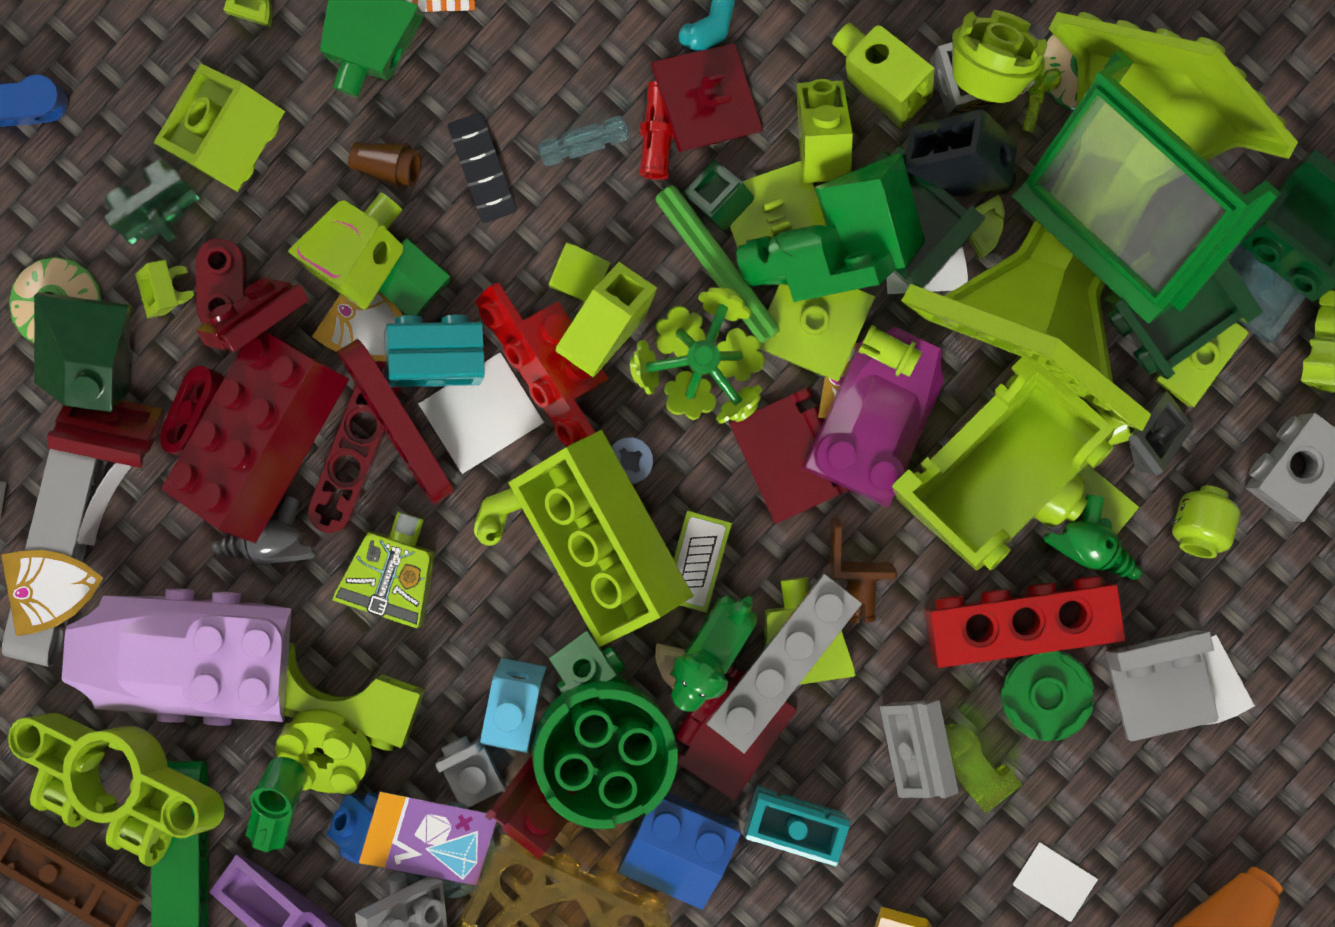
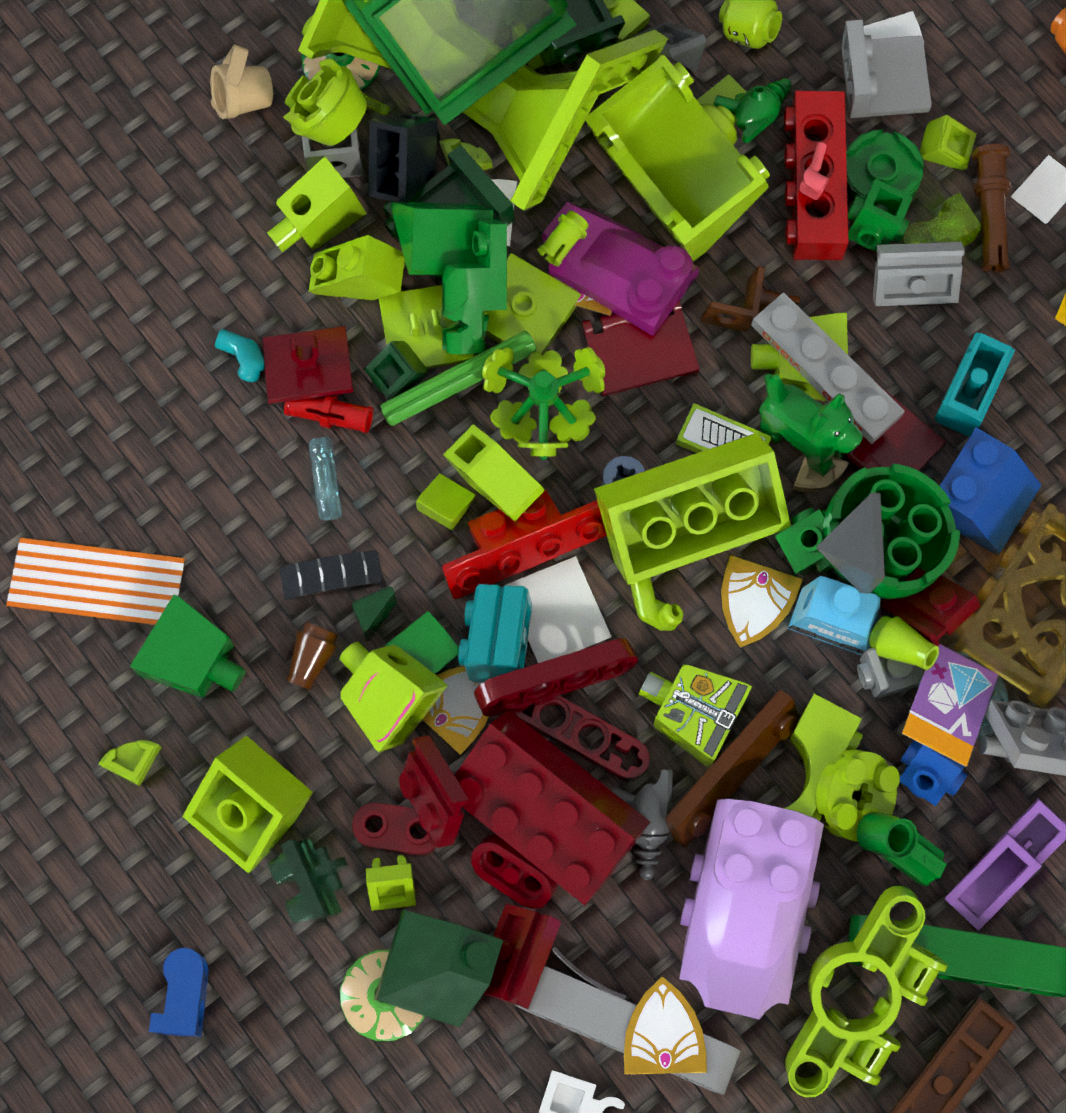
camera: 80 degrees left, 15 degrees down
none -> dark green slope [352,586,397,642]
none -> reddish brown plate [665,690,799,847]
none -> sticker [721,555,803,648]
none -> coral hand [799,142,829,200]
none -> dark grey slope [816,493,885,594]
none -> green brick [848,178,913,252]
none -> lime cone [869,616,939,670]
none -> lime slope [919,115,977,170]
none -> reddish brown pin [972,144,1012,272]

